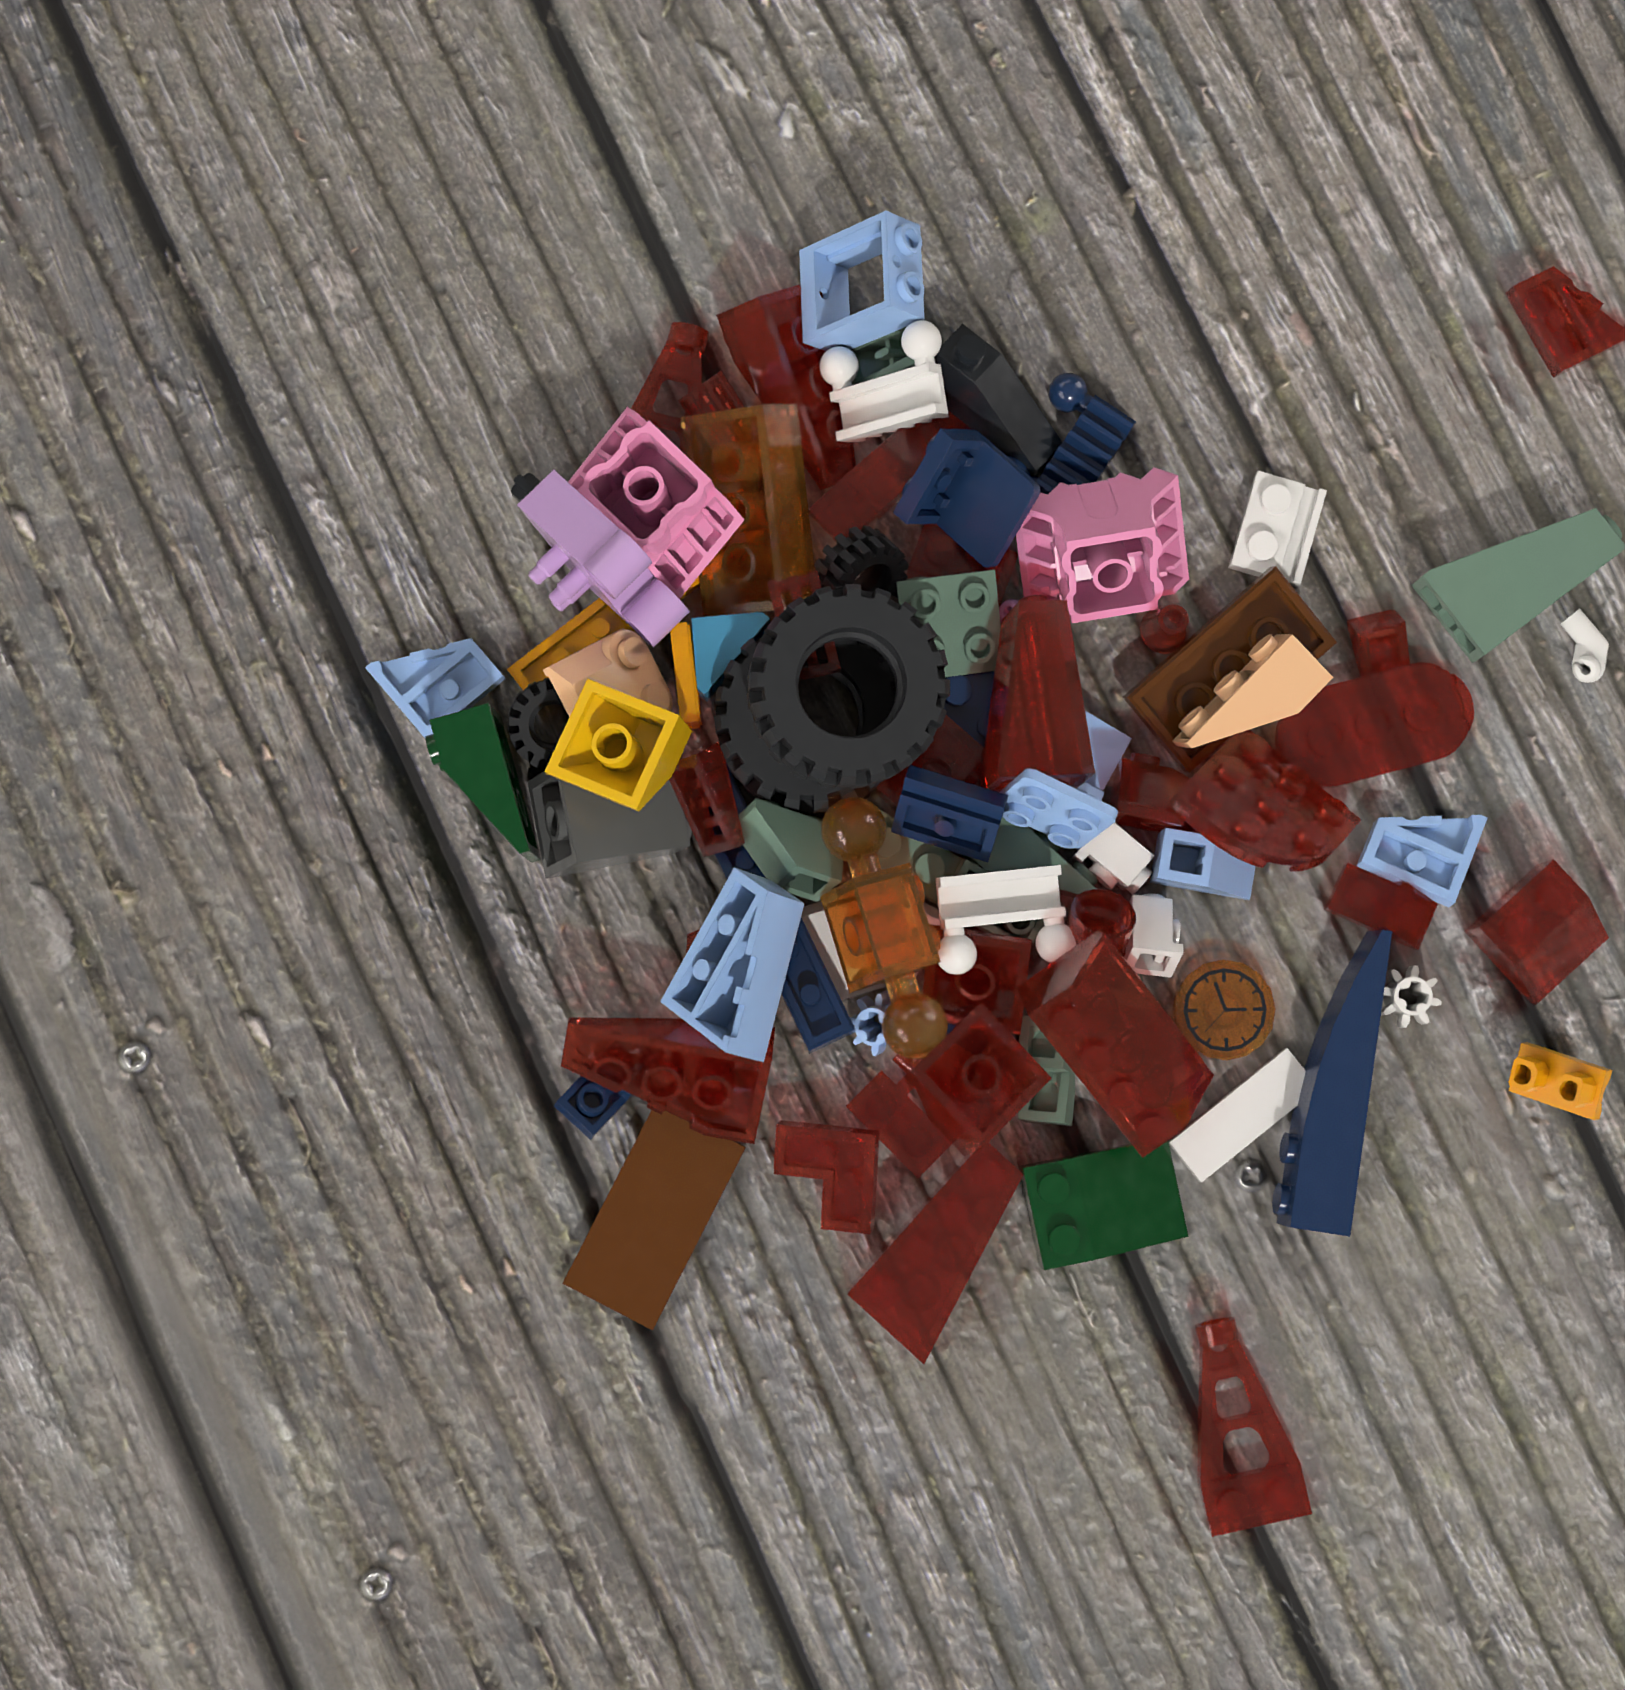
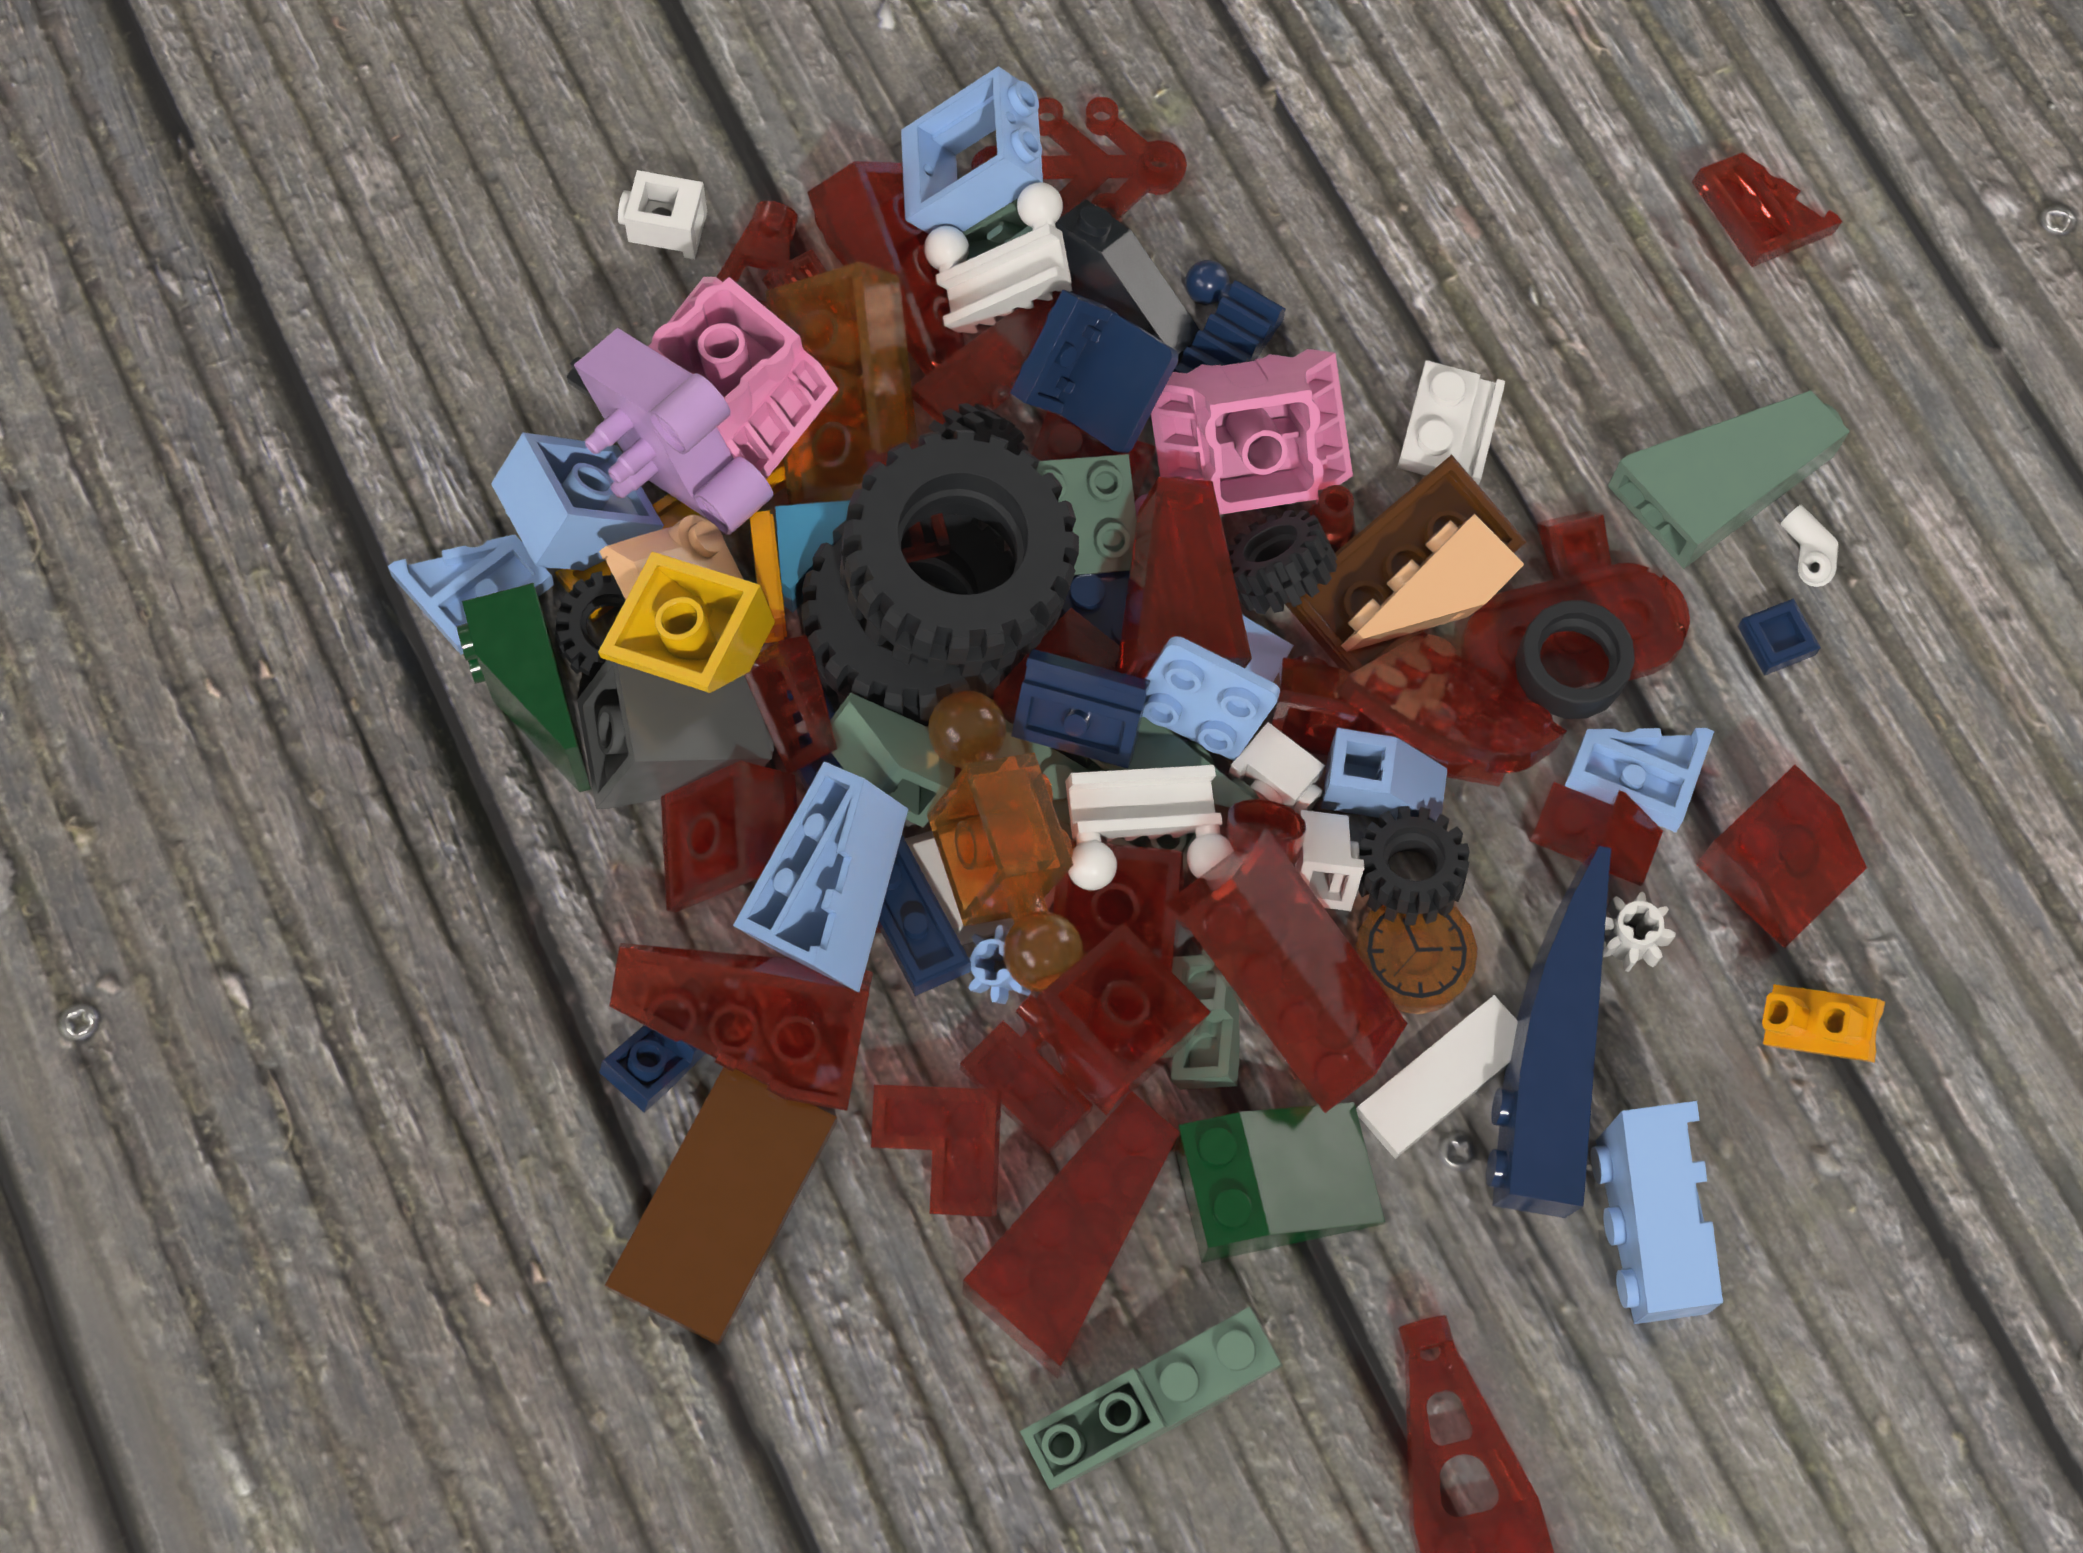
camera: 10 degrees left, 15 degrees down
none -> light blue slope [491,432,664,571]
none -> white brick [618,170,707,259]
none -> clear red slope [661,761,798,913]
none -> clear red plant [971,97,1187,223]
none -> sand green slope [1020,1306,1283,1490]
none -> black tyre [1222,510,1337,614]
none -> black tyre [1358,806,1470,926]
none -> black tyre [1515,600,1635,719]
none -> light blue wedge [1591,1101,1723,1324]
none -> dark blue tile [1737,598,1821,676]

